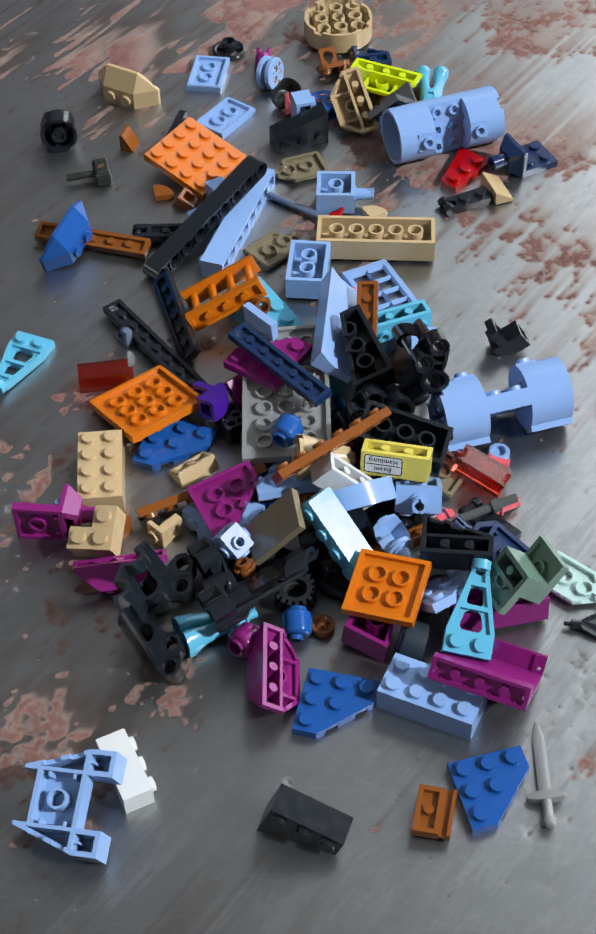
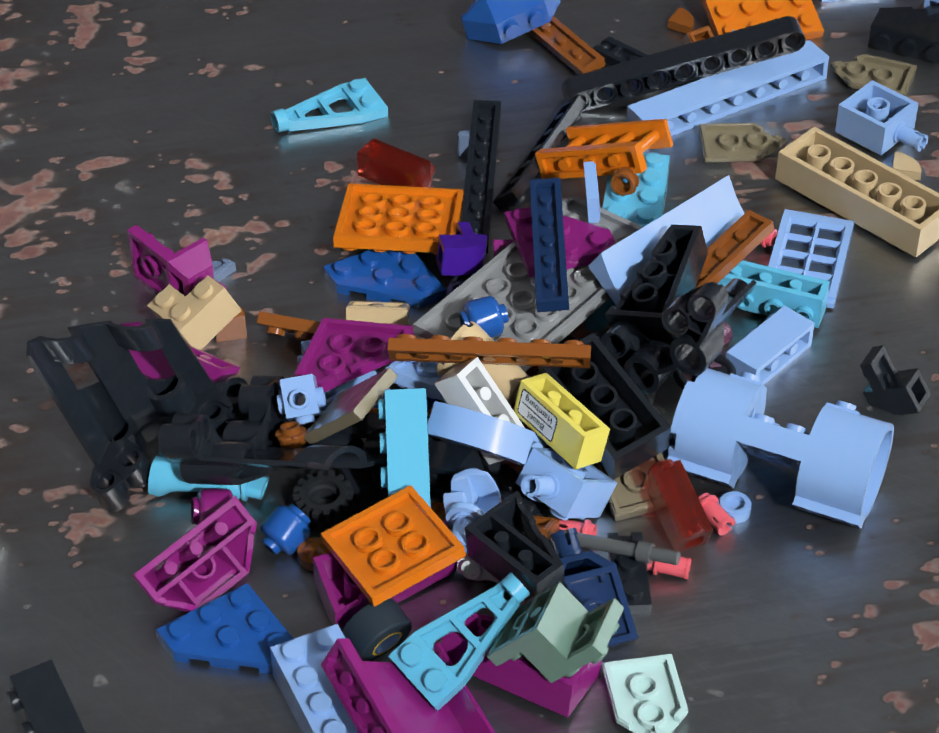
camera: 40 degrees right, 5 degrees down
tan brick [77,429,125,513] -> none
tan bracket [146,513,184,548] -> none
sand blue piece [267,192,344,219] -> none
light blue brick [285,240,331,299] -> none
light blue plate [419,570,470,614] -> none

